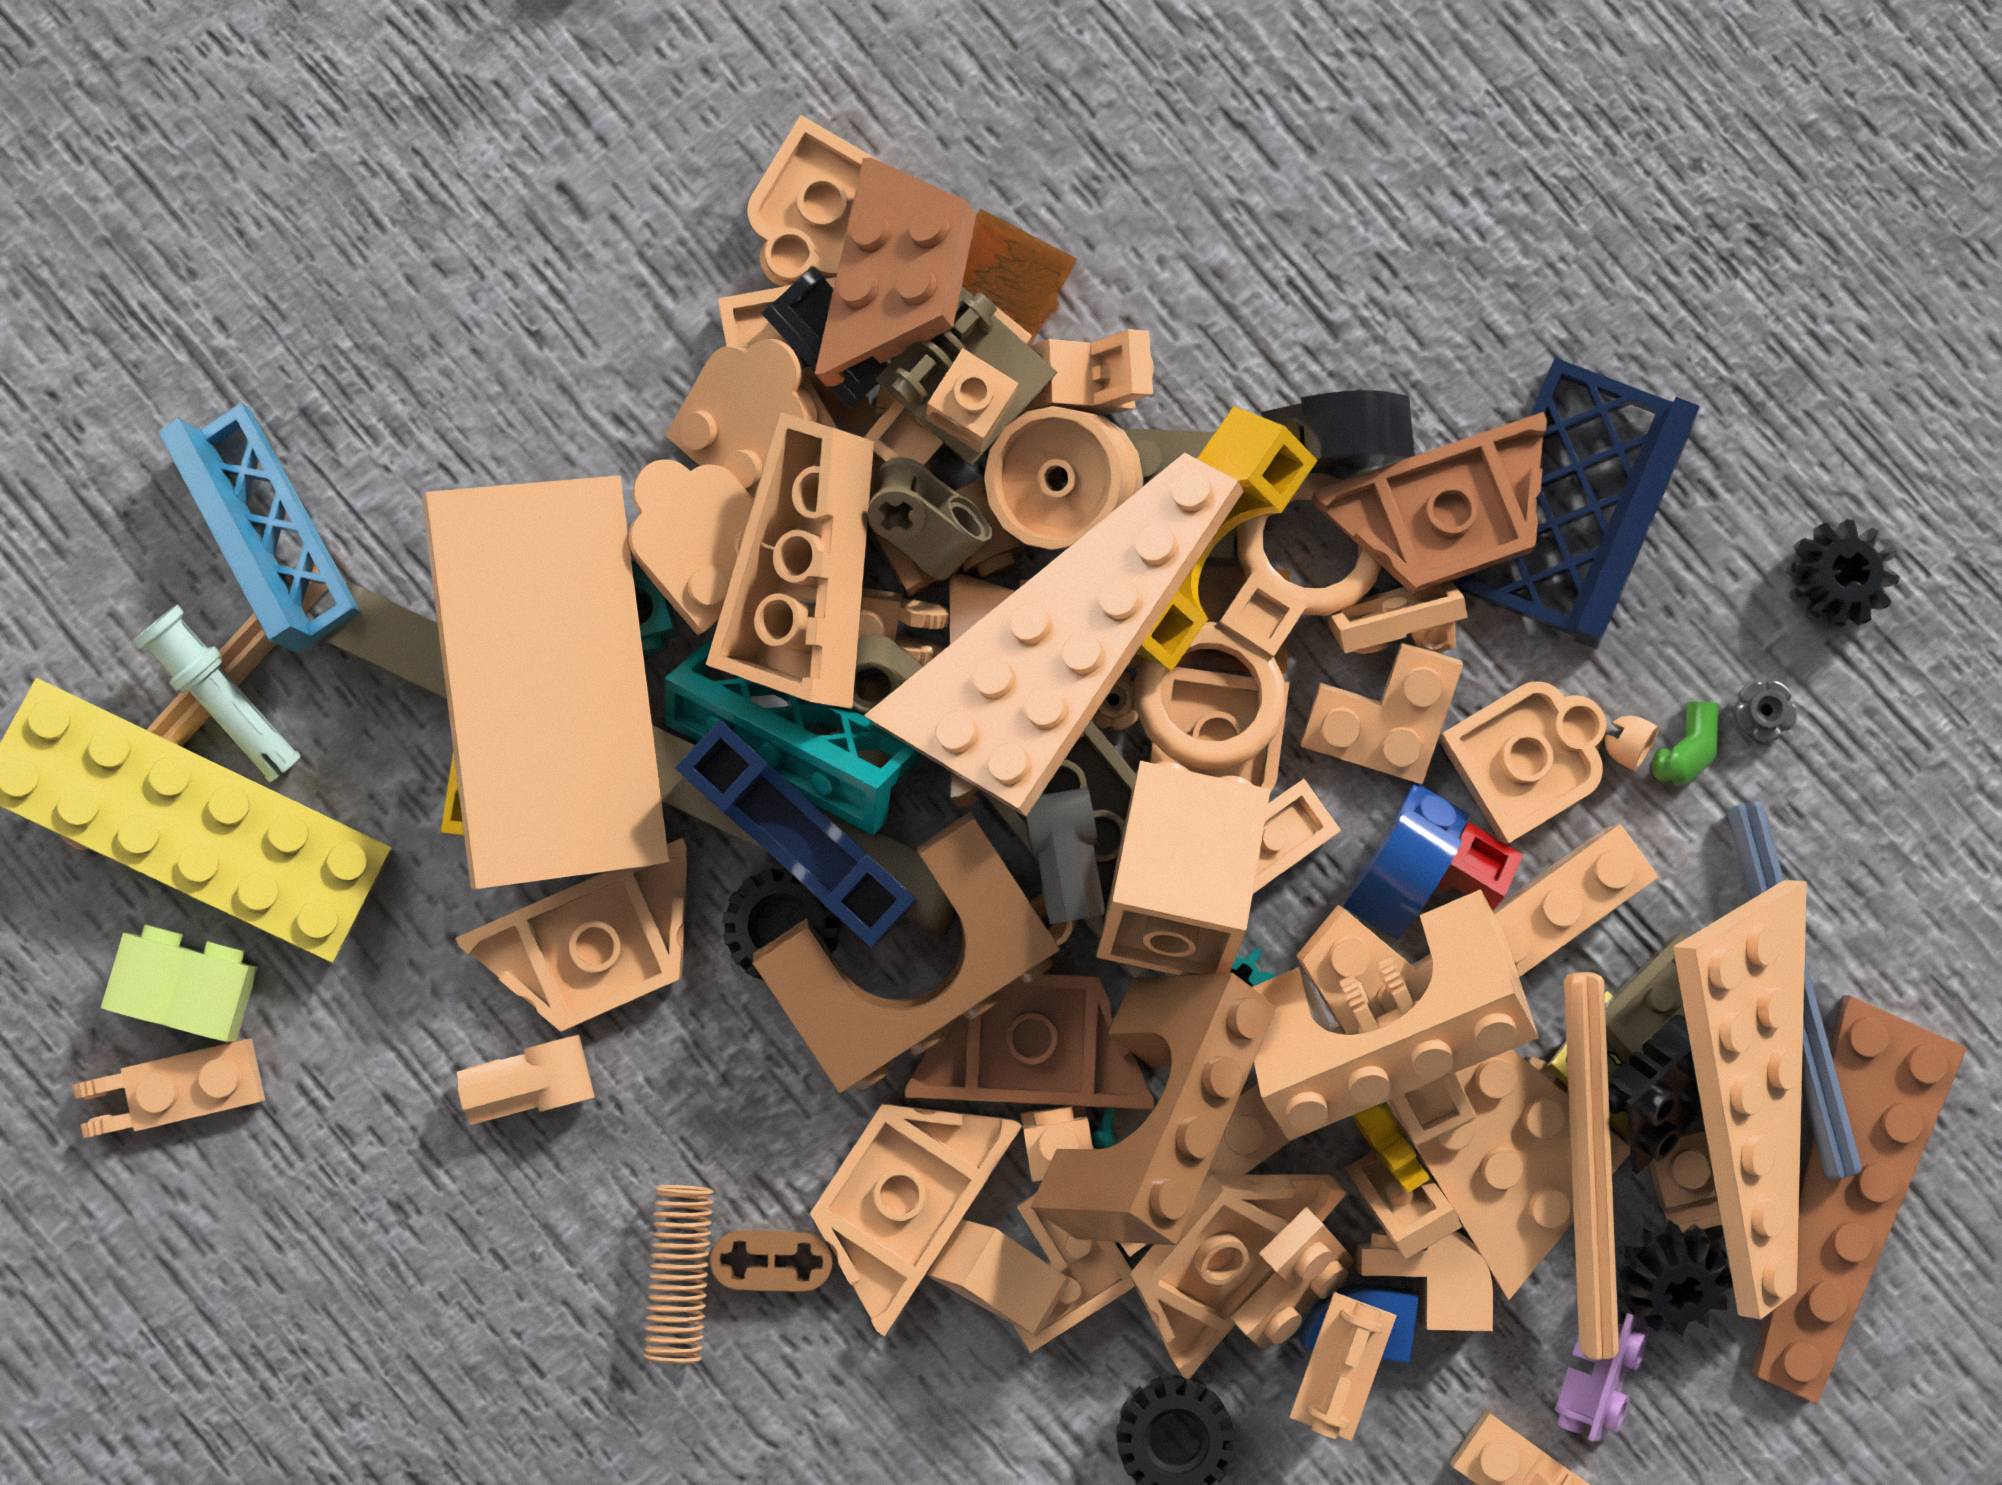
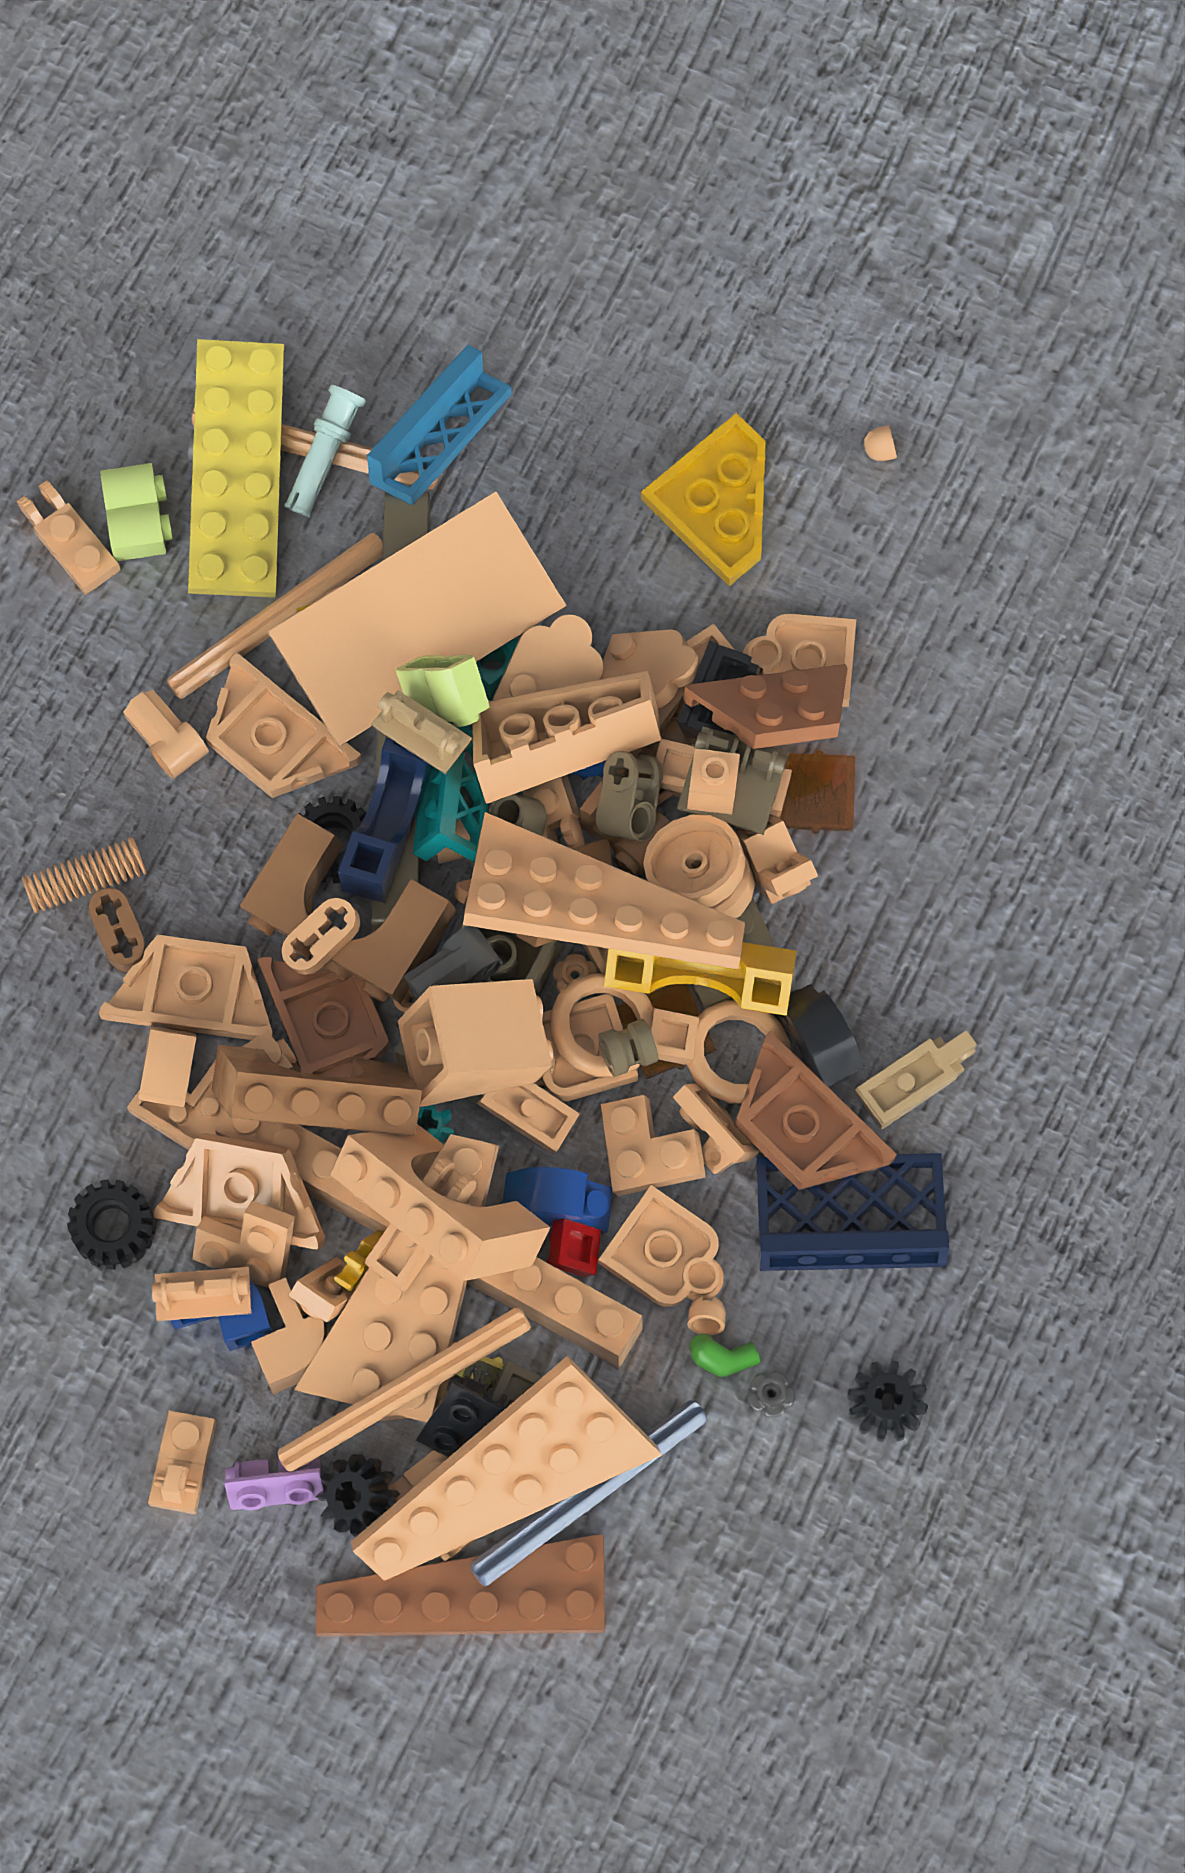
camera: 70 degrees right, 15 degrees down
none -> light nougat axle [167,533,383,699]
none -> light nougat beam [282,898,360,975]
none -> tan hinge [371,690,472,774]
none -> yellowish green brick [395,654,490,727]
none -> dark tan wheel [598,1019,658,1077]
none -> yellow plate [641,413,766,586]
none -> tan hinge [855,1030,977,1130]

